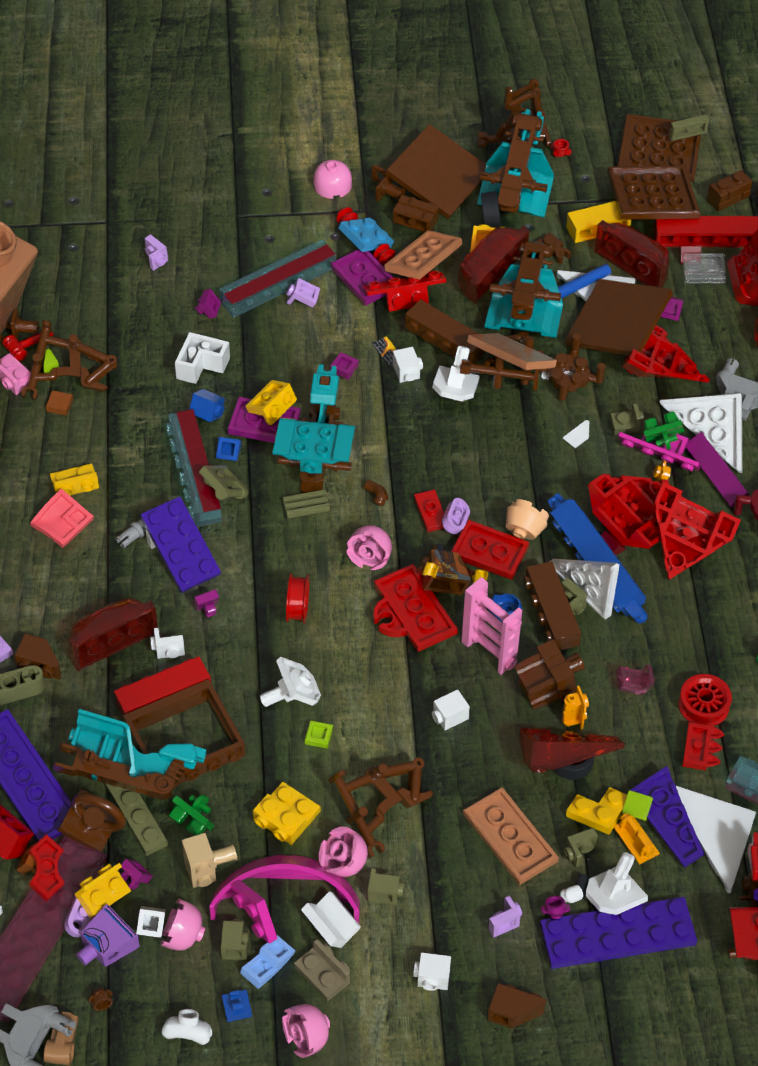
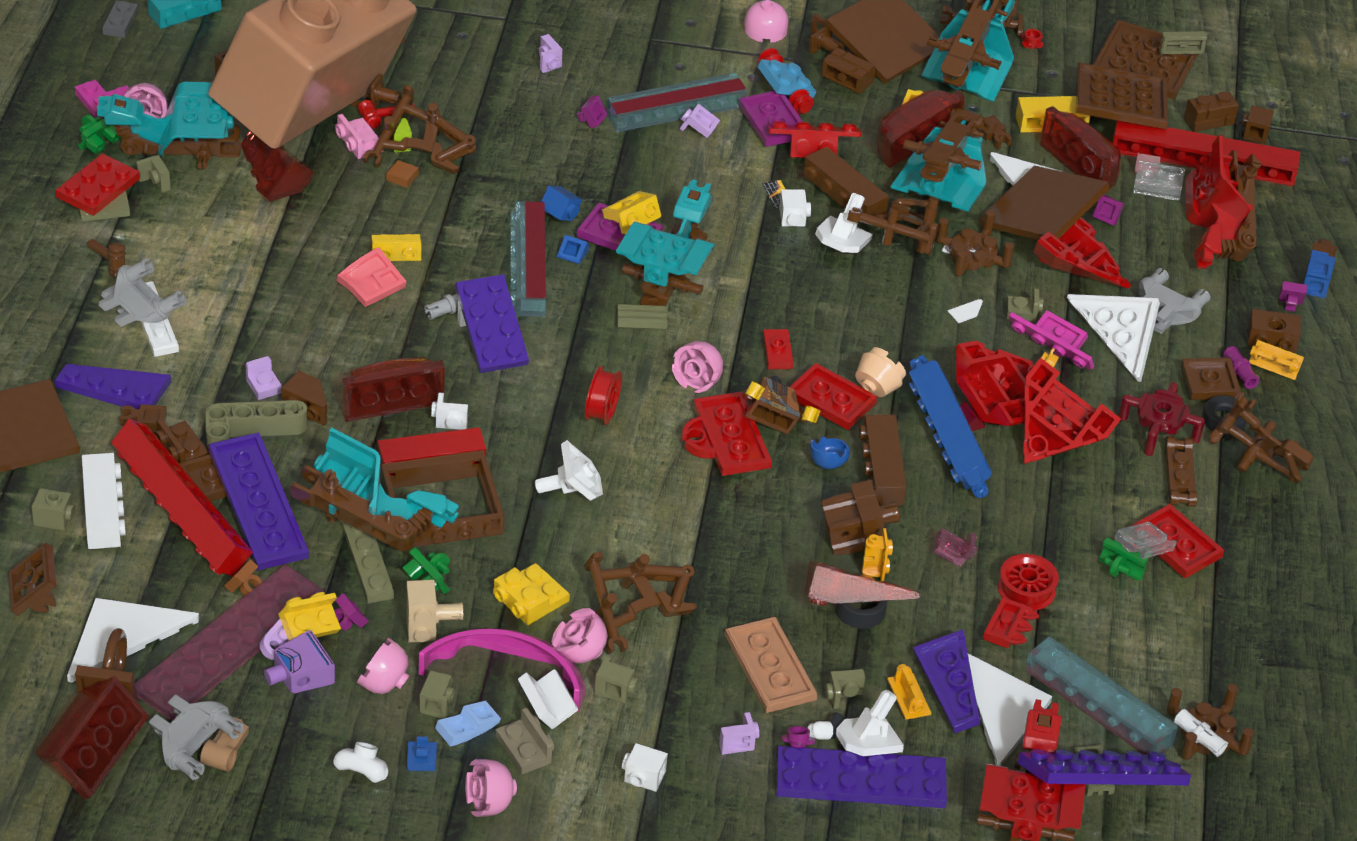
camera: 10 degrees right, 10 degrees down
red tile [28,834,65,902] -> none
reddish brown tile [57,788,126,855] -> none
reddish brown plate [88,988,113,1011] -> none
white brick [136,906,166,937] -> none
white brick [175,332,230,384] -> none
magenta tile [193,589,219,618] -> none
olive plate [199,465,248,500] -> none
dark pink plate [232,880,278,944] -> none
lime tile [305,721,333,749] -> none
magenta tile [330,352,359,380] -> none
reddish brown arm [364,479,389,506] -> none
nougat tile [385,230,462,280] -> none
white brick [432,690,470,730] -> none
lavender plate [442,498,470,534] -> none
bright pink fence [462,577,522,675] -> none
nougat tile [467,333,557,370] -> none
black tyre [481,191,501,228] -> none
reddish brown slope [487,983,547,1029] -> none
white tile [549,559,619,620] -> none
blue piece [558,264,611,298] -> none
olive bracket [561,578,587,615] -> none
yellow plate [566,787,627,835] -> none
lime tile [622,790,653,821] -> none
green hips [643,412,684,450] -> none
magenta tile [686,432,750,508] -> none

